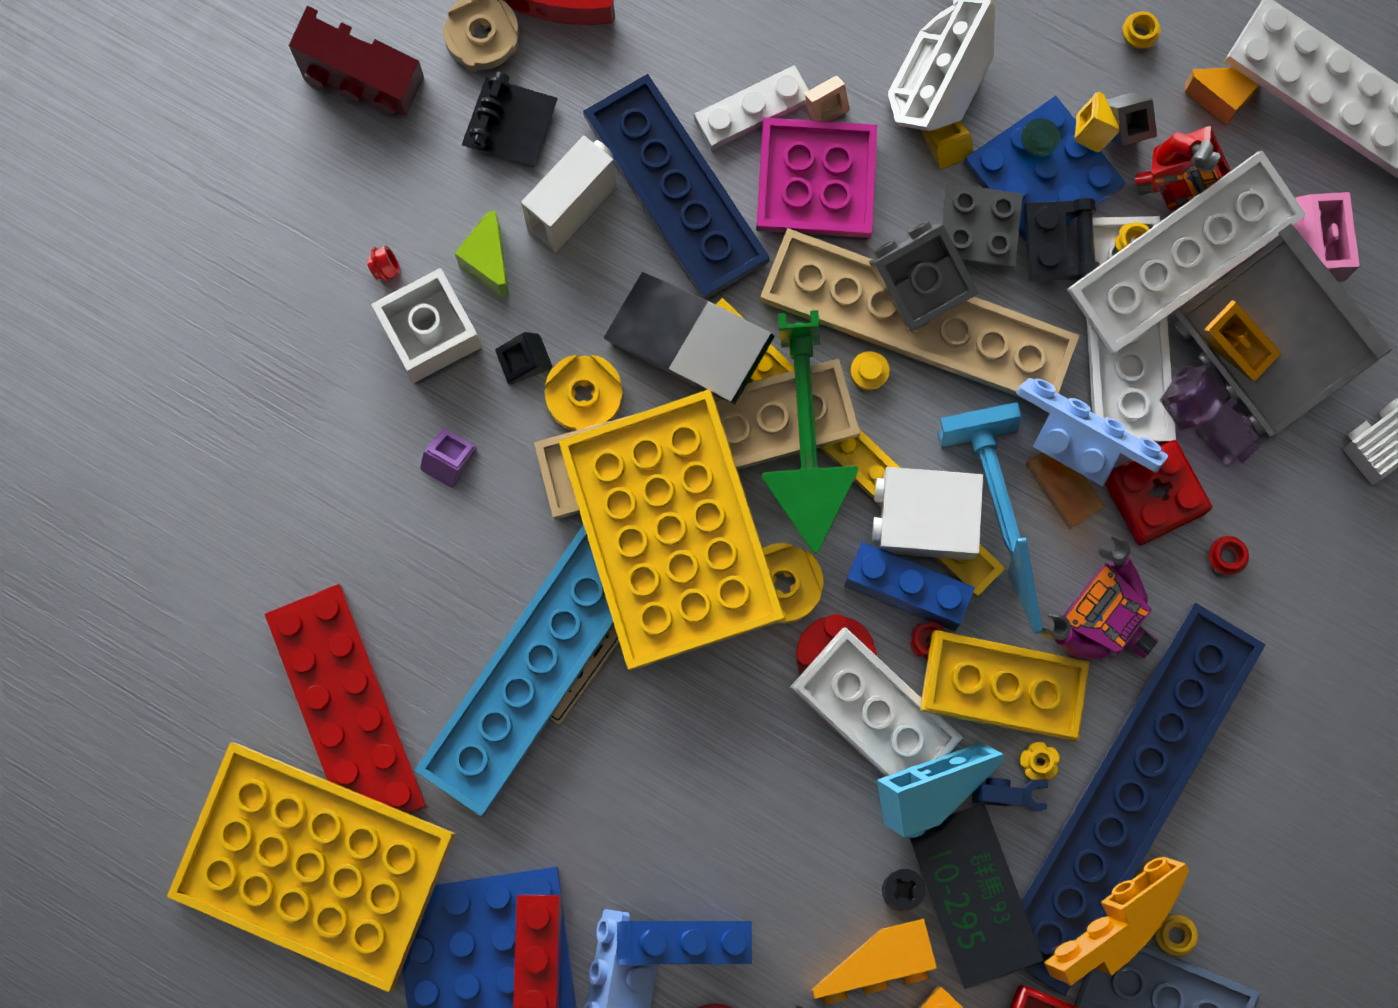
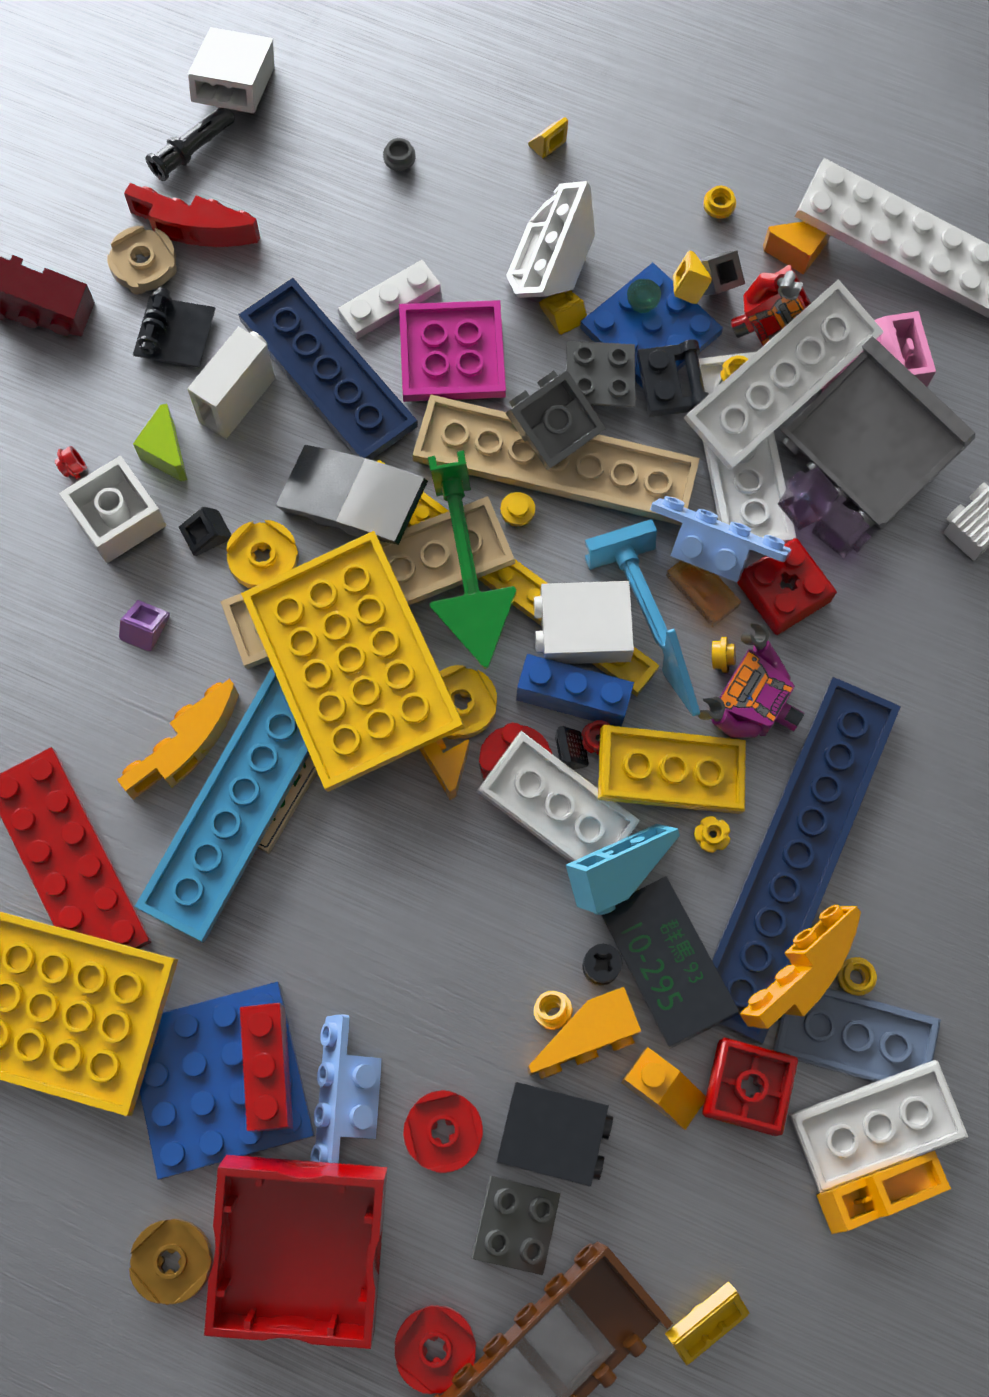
camera: 10 degrees left, 5 degrees down
blue brick [617,921,752,965] -> none
tan plate [804,76,850,122] -> none
dark blue plate [972,778,1048,812] -> none
light orange slope [1204,300,1282,382] -> none
red plate [1208,536,1249,576] -> none
none -> light orange slope [117,678,239,800]
none -> light orange slope [419,739,470,800]
none -> yellow plate [534,991,573,1030]
none -> black slope [555,726,589,770]
none -> yellow plate [712,637,736,673]

